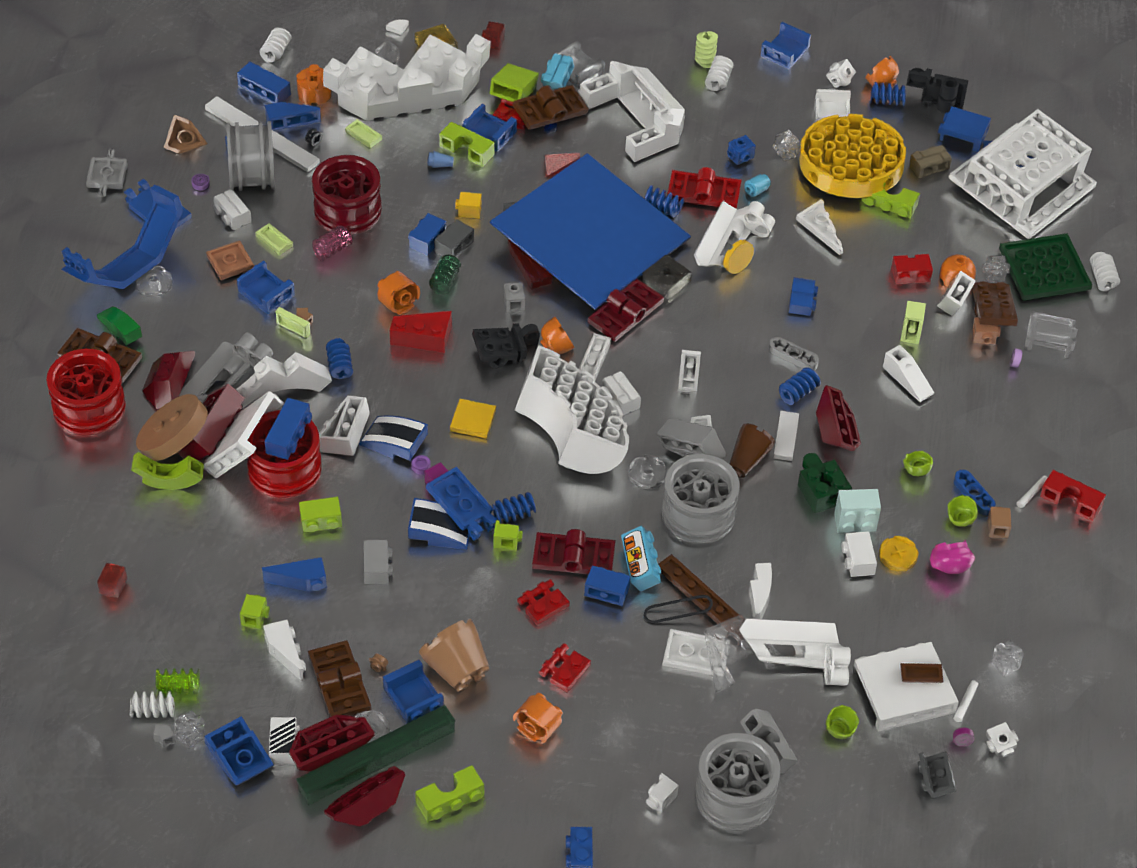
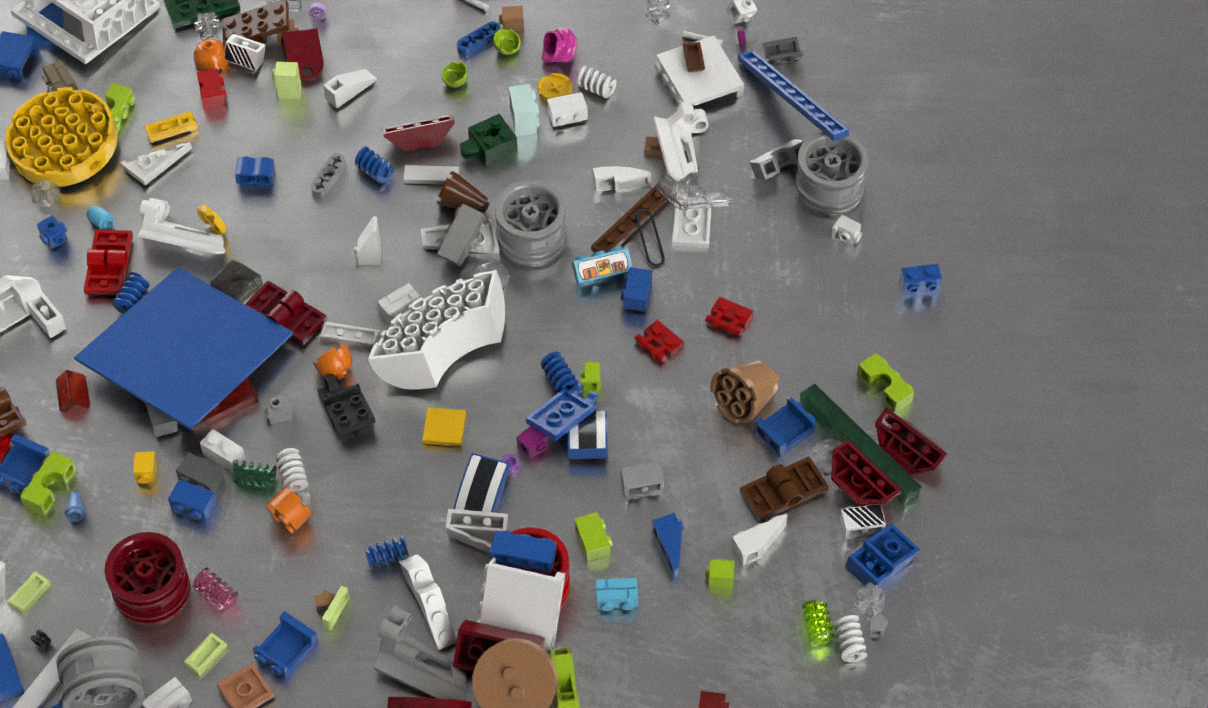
camera: 95 degrees left, 5 degrees up
medium nougat plate [369,654,389,672] -> none
red wedge [389,311,452,353] -> none
orange brick [513,693,563,743] -> none
dark red plate [532,529,616,574] -> none
lime hair [825,705,859,740] -> none
none -> yellow plate [144,112,199,143]
none -> white brick [200,429,246,474]
none -> white piece [276,448,309,493]
none -> dark red tile [282,28,324,82]
none -> white piece [577,65,617,99]
none -> medium azure brick [596,577,638,611]
none -> blue plate [738,50,849,141]

